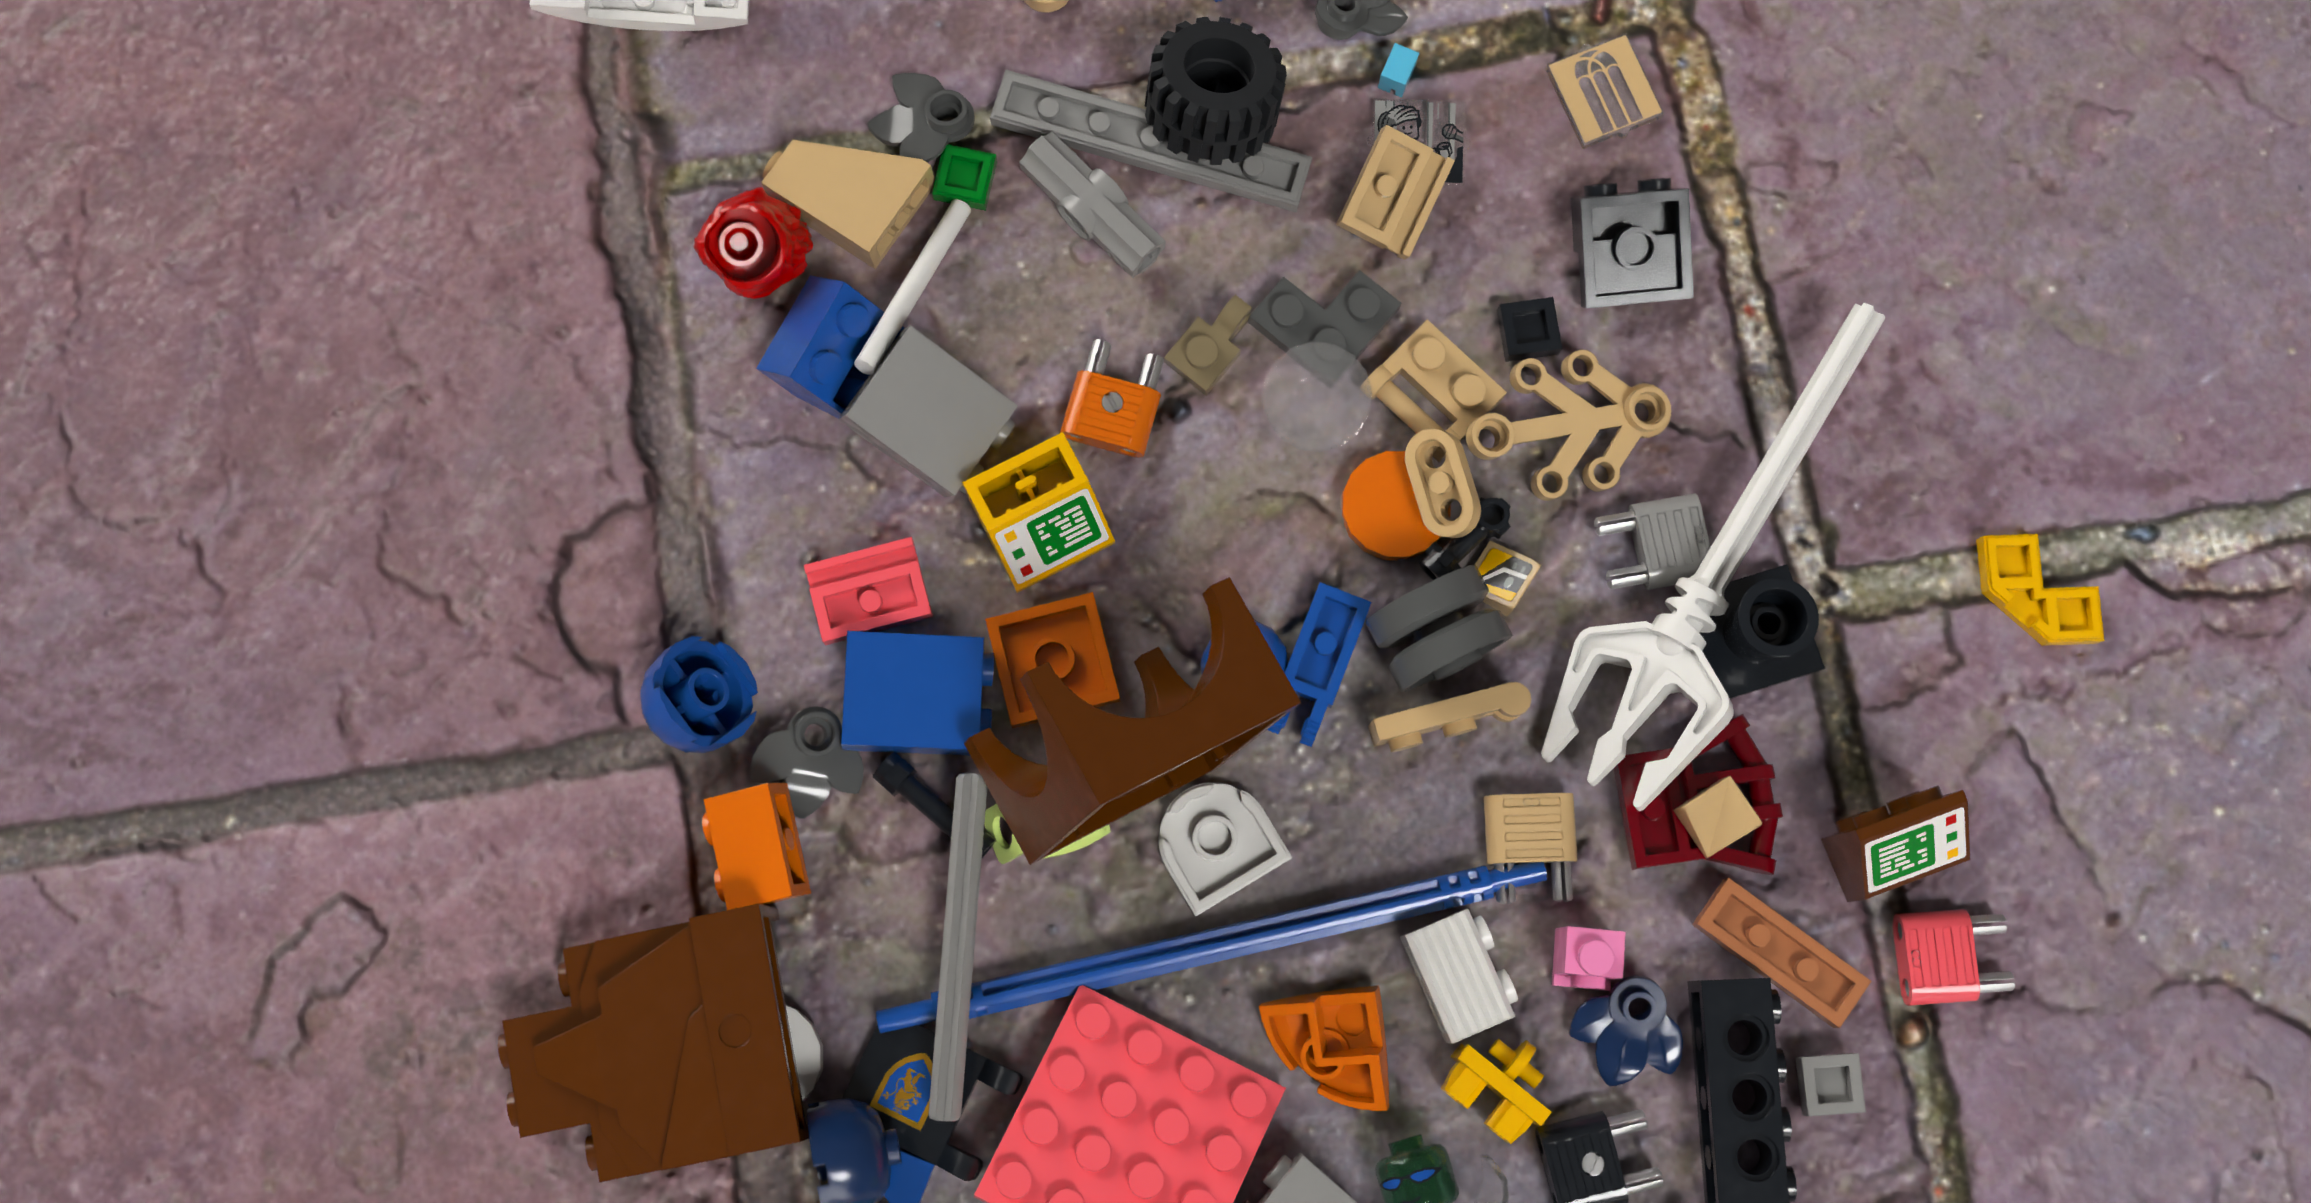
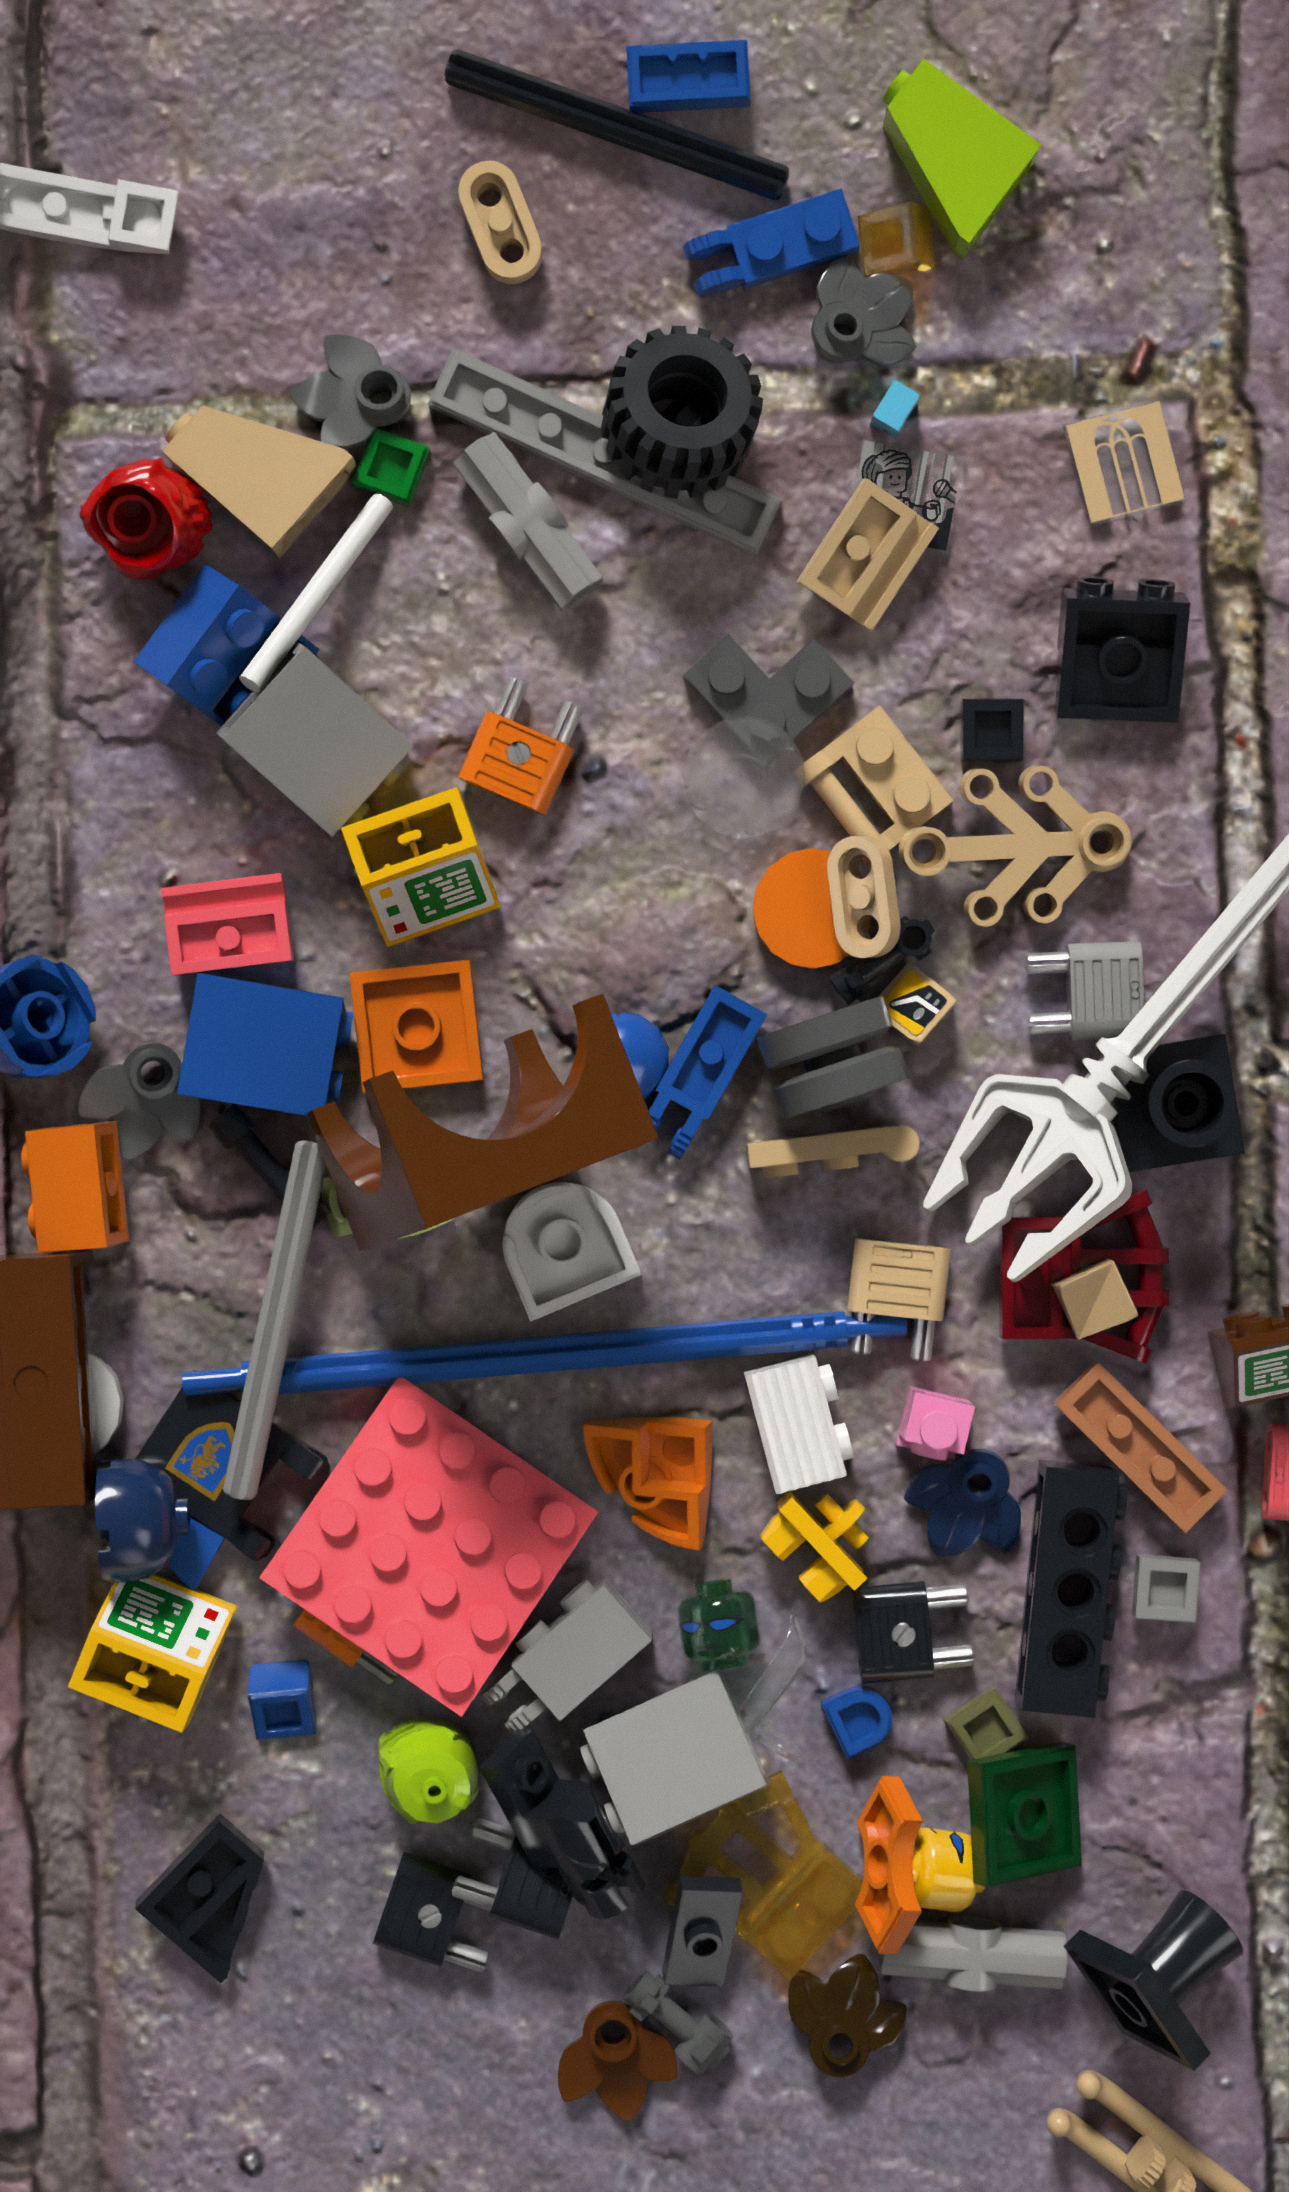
camera: 15 degrees right, 10 degrees up
dark tan plate [1164,294,1252,396] -> none

